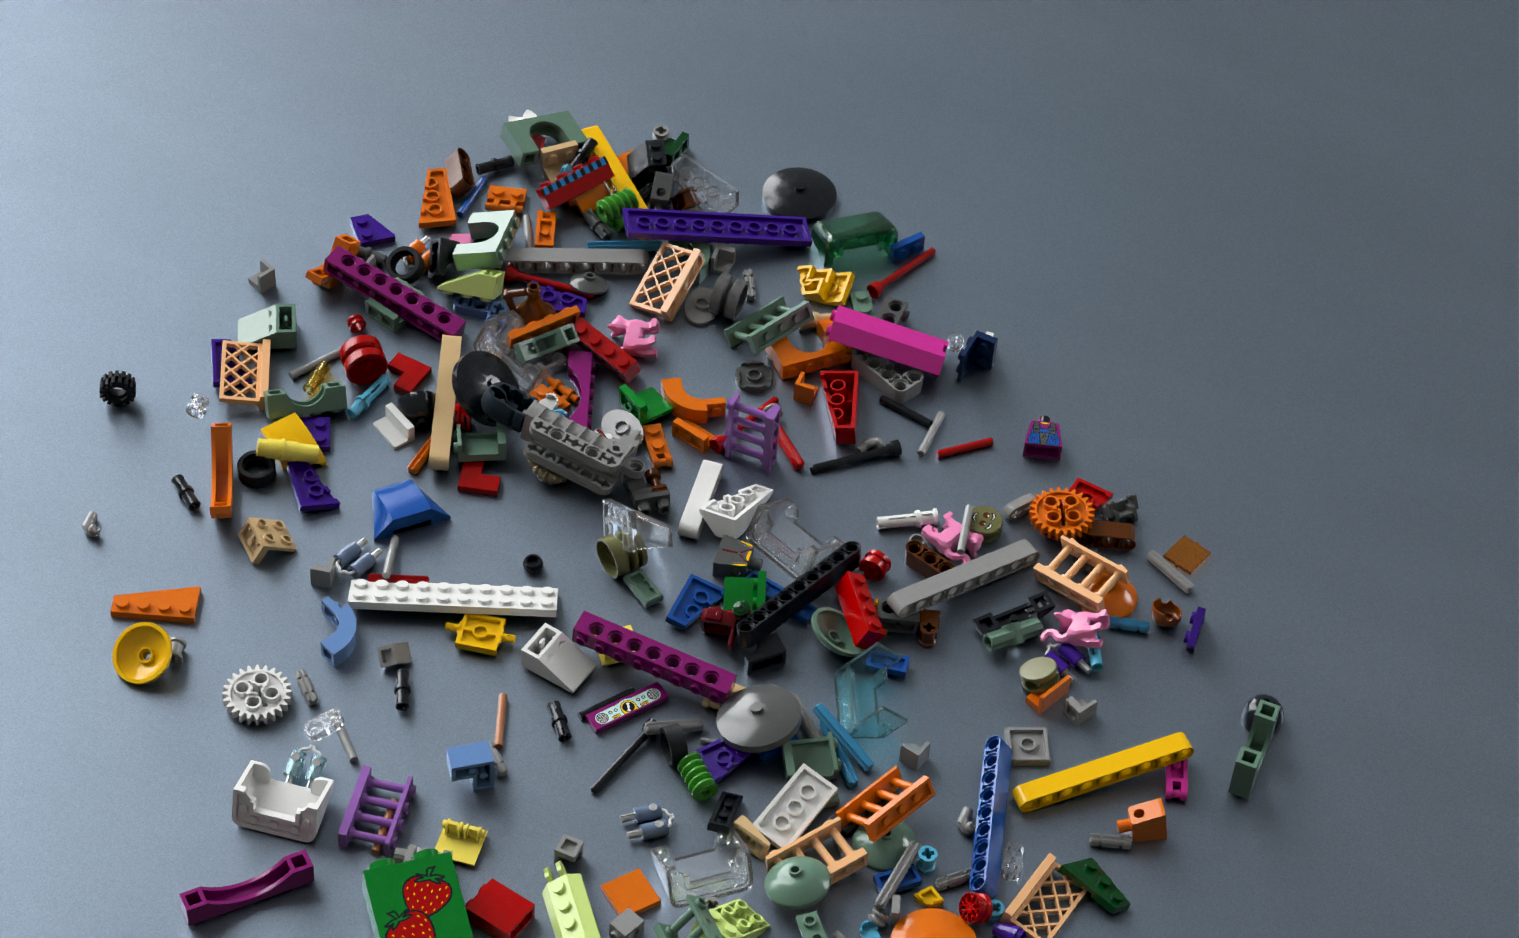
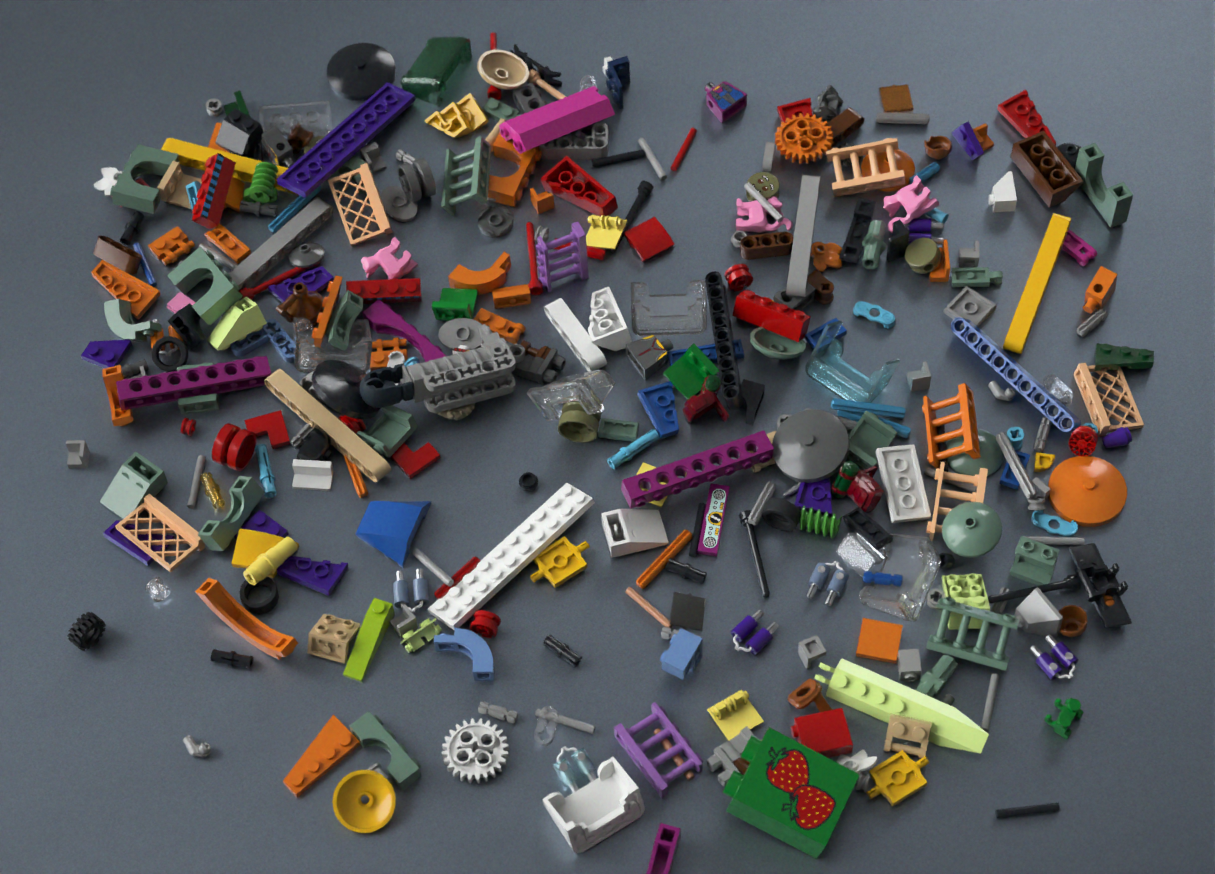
camera: 40 degrees left, 10 degrees up
light grey panel [377,642,412,668] -> none
black pin [569,137,598,168] -> none
tan slope [728,815,771,861] -> none
light grey arm [855,437,885,453] -> none
white pin [876,508,939,530] -> none
blue plate [888,232,925,263] -> none
none -> arch [104,299,162,342]
none -> lime slope [343,598,395,682]
none -> sand green arch [349,711,421,791]
none -> yellowish green hinge [400,618,442,653]
none -> red wheel [470,610,501,638]
none -> tan dish [477,50,529,90]
none -> black piece [510,44,562,86]
none -> light nougat piece [527,69,566,100]
none -> light yellow hinge [586,214,627,249]
none -> medium azure pin [607,429,660,469]
none -> red slope [623,216,674,262]
none -> orange axle [636,529,692,589]
none -> clear smoke piece [669,592,706,631]
none -> dark purple piece [731,610,779,655]
none -> dark orange piece [787,679,832,712]
none -> orange plate [811,242,842,272]
none -> dark red piece [831,461,884,513]
none -> clear panel [836,532,885,576]
none -> medium azure piece [853,301,895,329]
none -> blue axle [863,571,903,586]
none -> black panel [886,220,910,262]
none -> black hinge [938,553,955,569]
none -> sand green plate [951,267,1003,287]
none -> orange panel [973,123,994,151]
none -> white slope [988,171,1017,212]
none -> red wing [997,89,1056,146]
none -> reddish brown slope [1010,131,1083,208]

